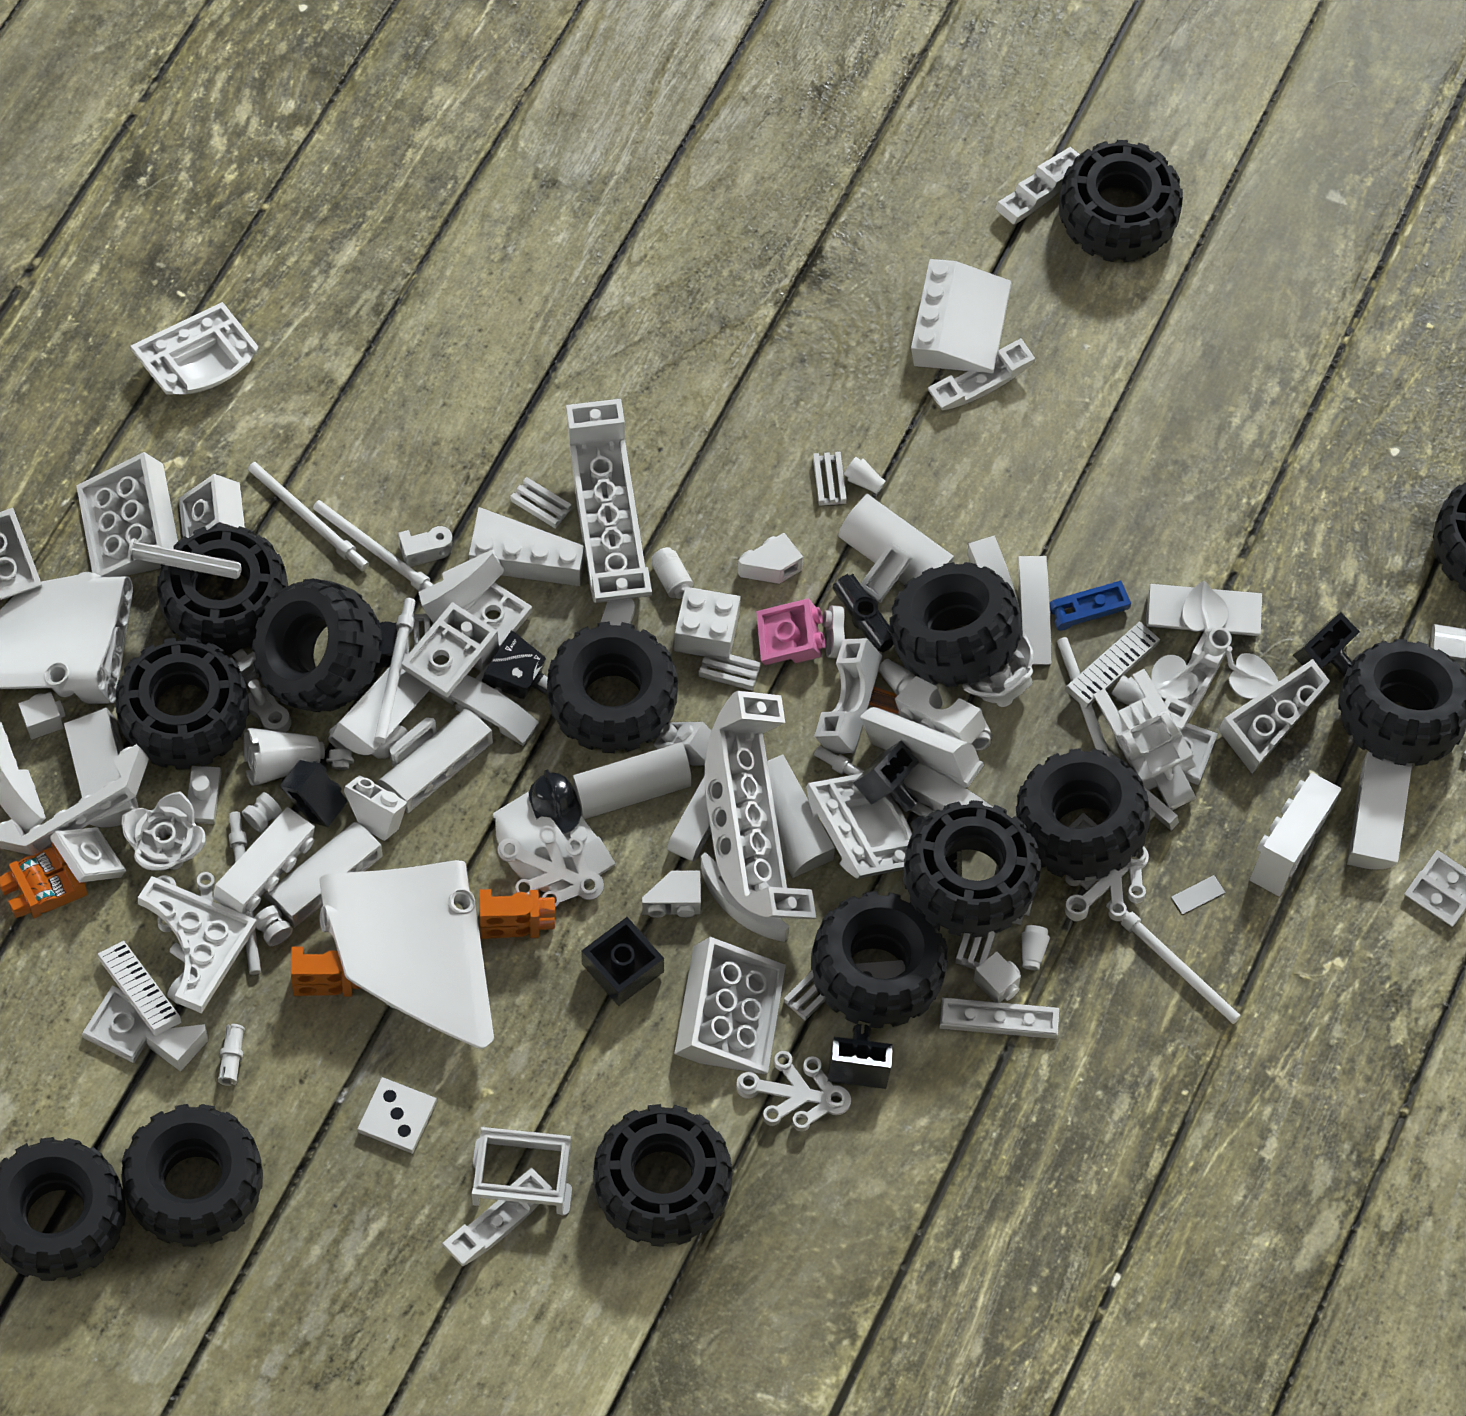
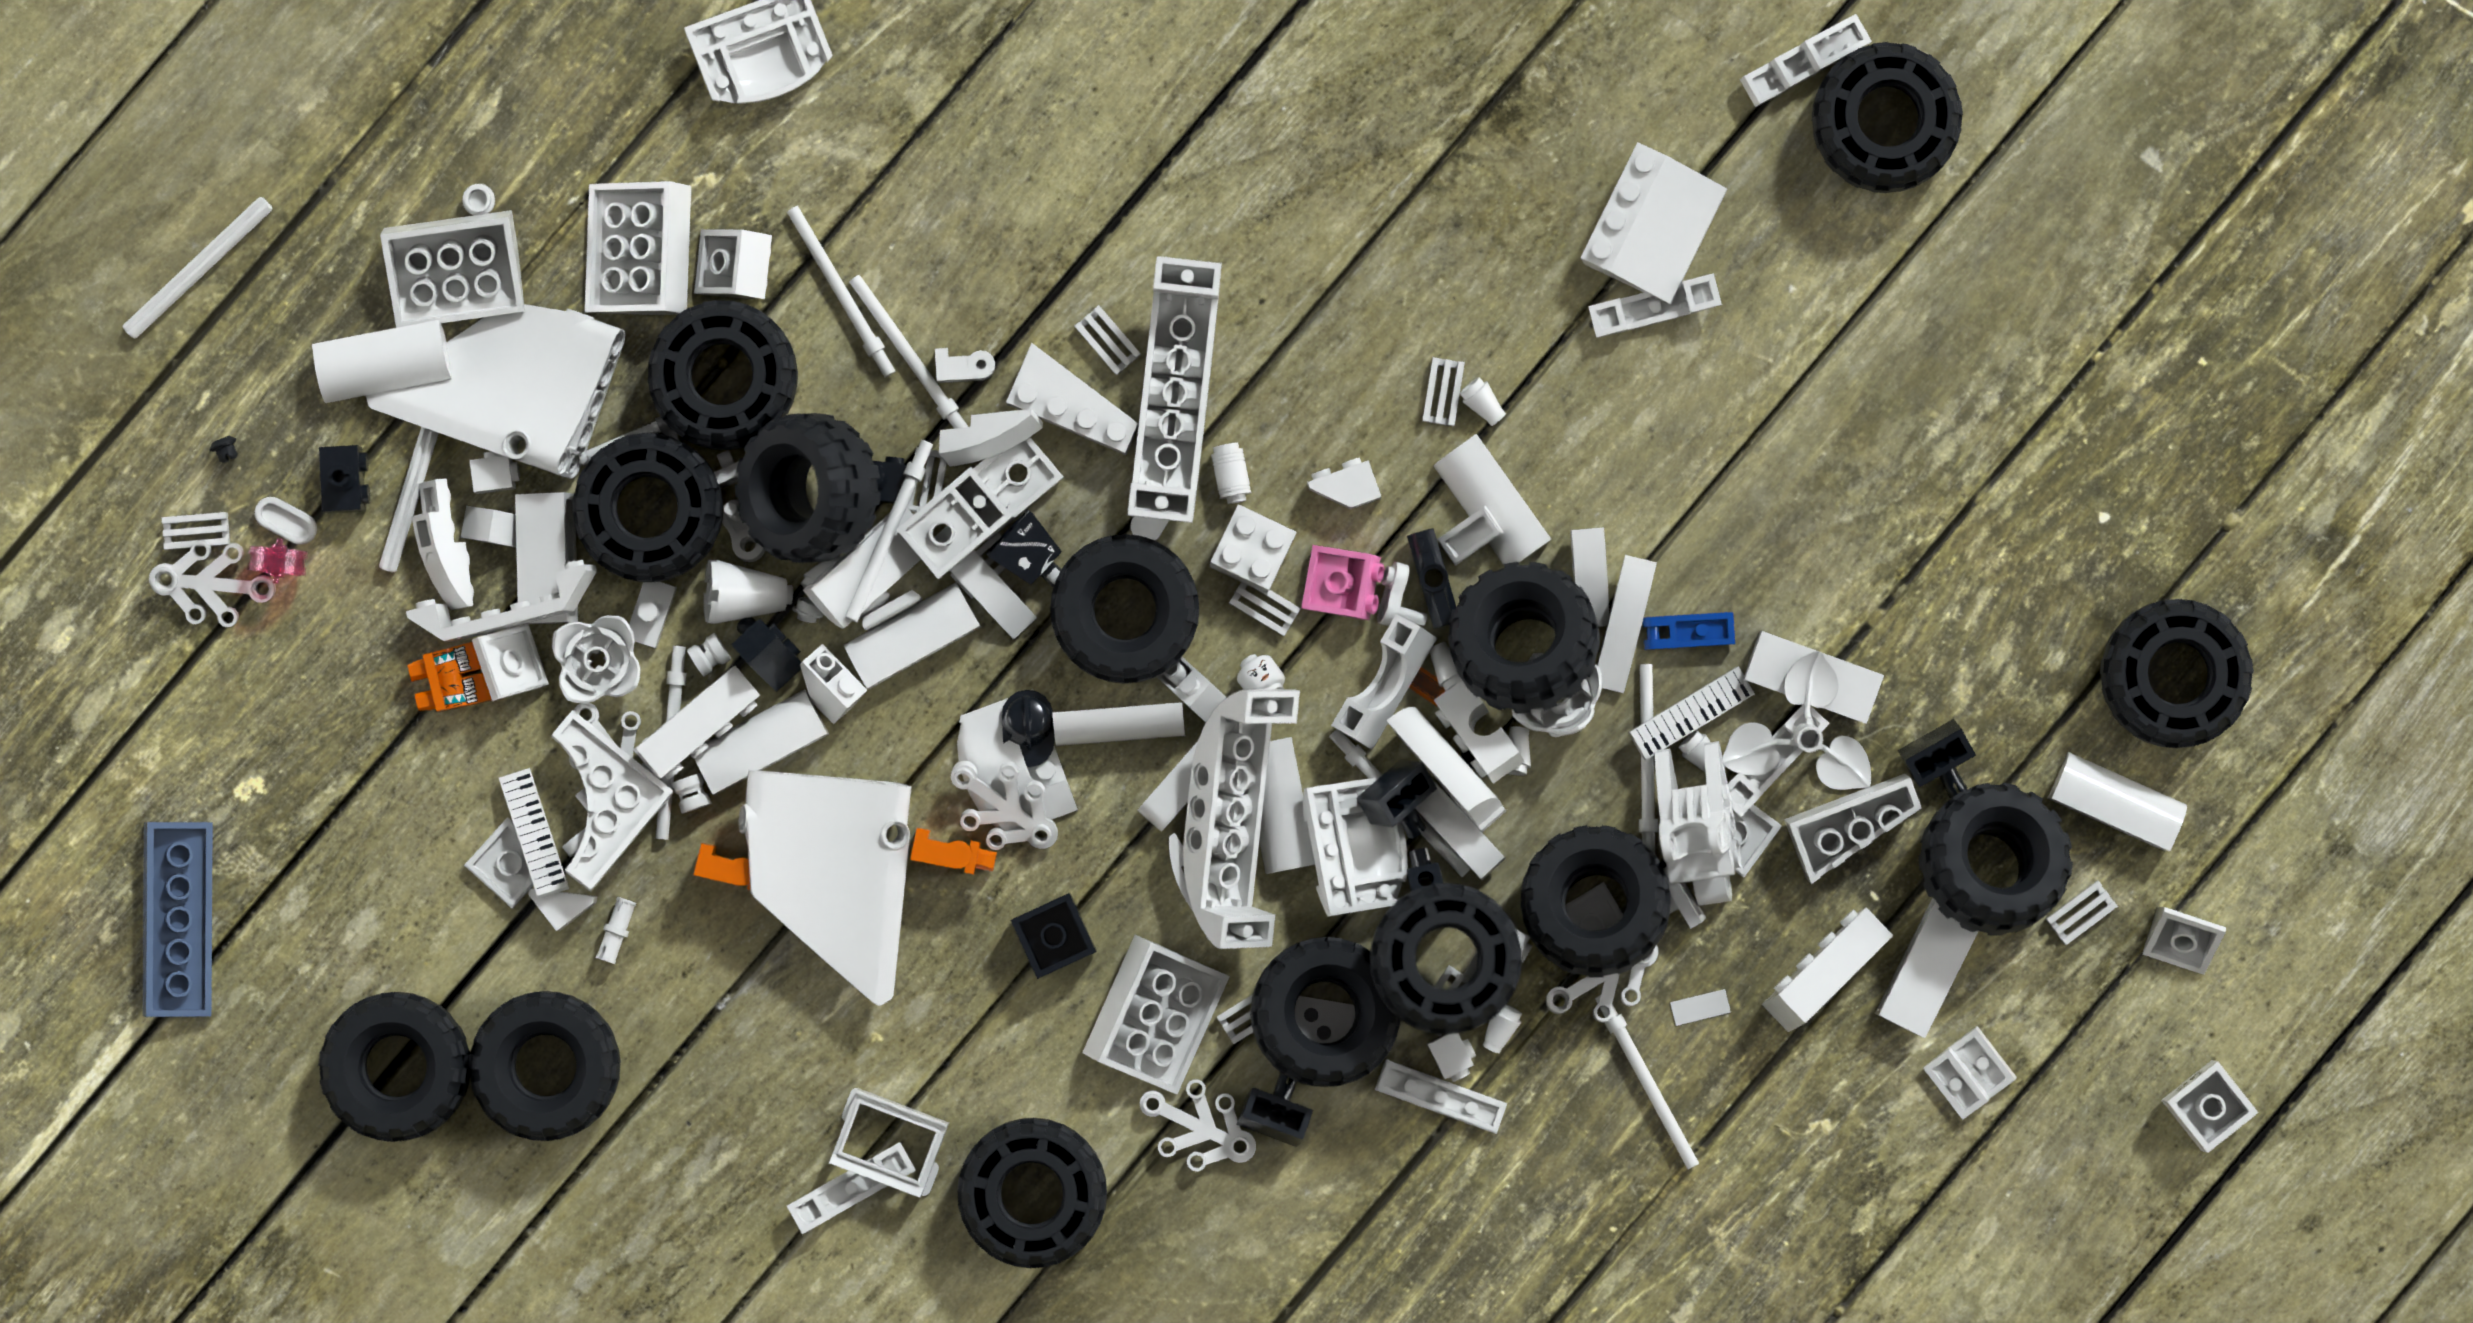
camera: 20 degrees right, 25 degrees up
white axle [128,538,241,579] -> none
white tile [358,1077,437,1154] -> none
white slope [642,871,701,918] -> none
none -> white slope [460,506,516,548]

